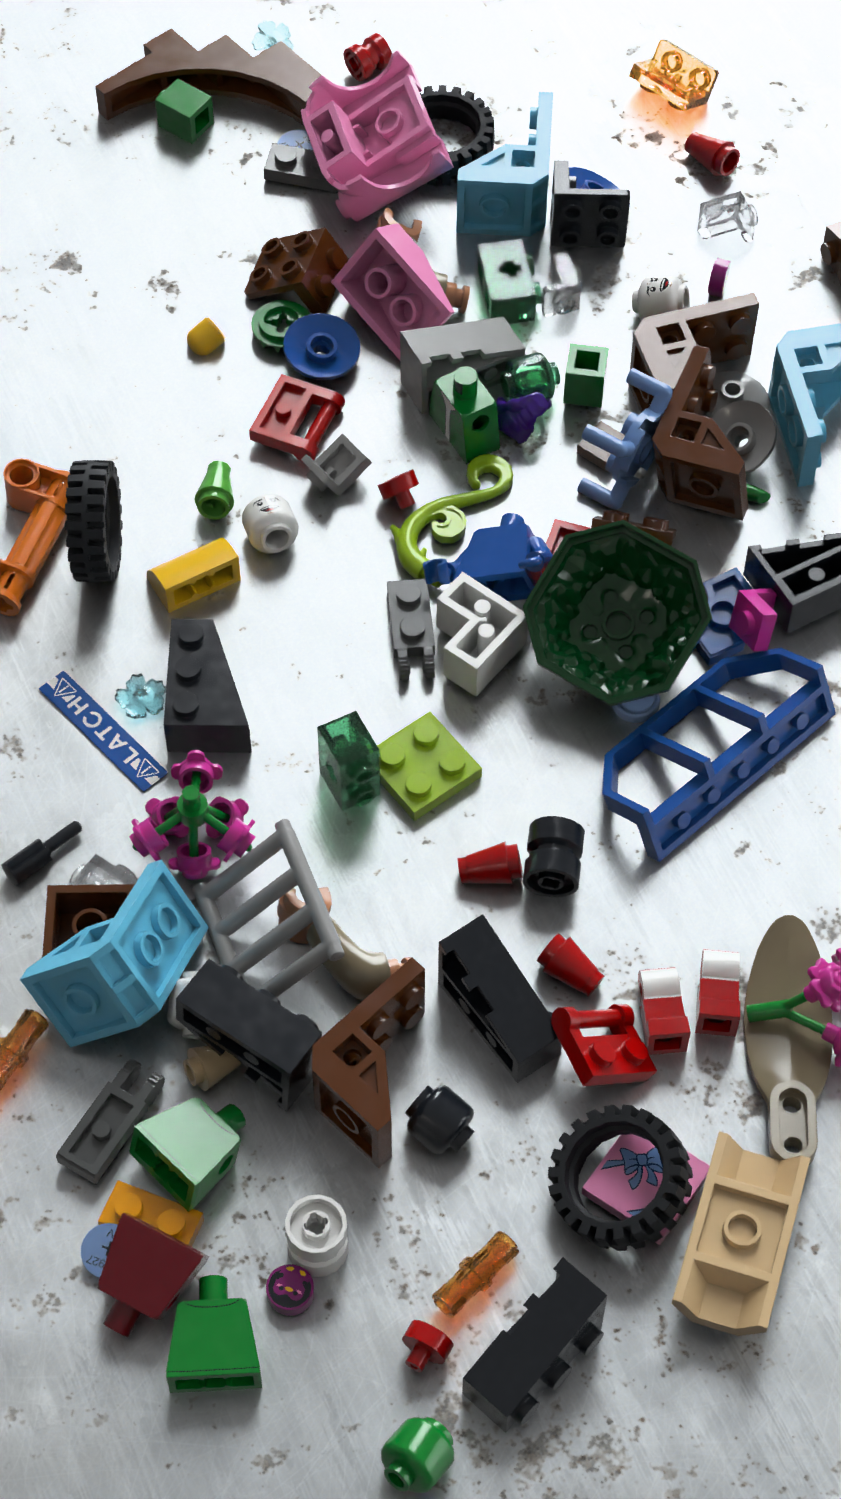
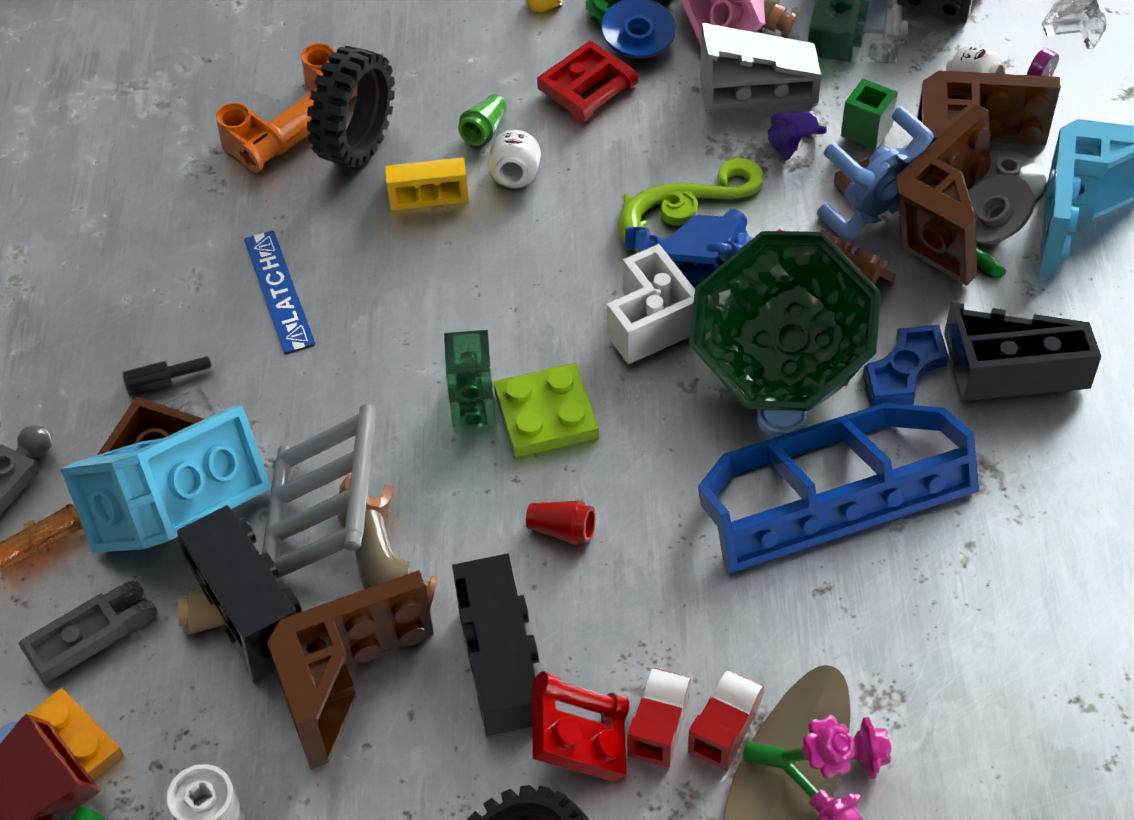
camera: 25 degrees right, 5 degrees down
clear light blue plant [115,673,166,719] -> none
dark pink plant [129,750,256,880] -> none
torso [129,1097,246,1212] -> none
black wedge [163,619,252,753] -> none
light grey bracket [301,433,373,497] -> none
red tile [377,469,420,510] -> none
hinge [386,579,435,680] -> none
black head [405,1085,475,1154] -> none
green torso [429,366,500,464] -> none
clear green head [500,352,561,401] -> none
black wheel [523,816,585,897] -> none
red cone [537,933,605,997] -> none
dark pink bracket [729,588,778,652] -> none

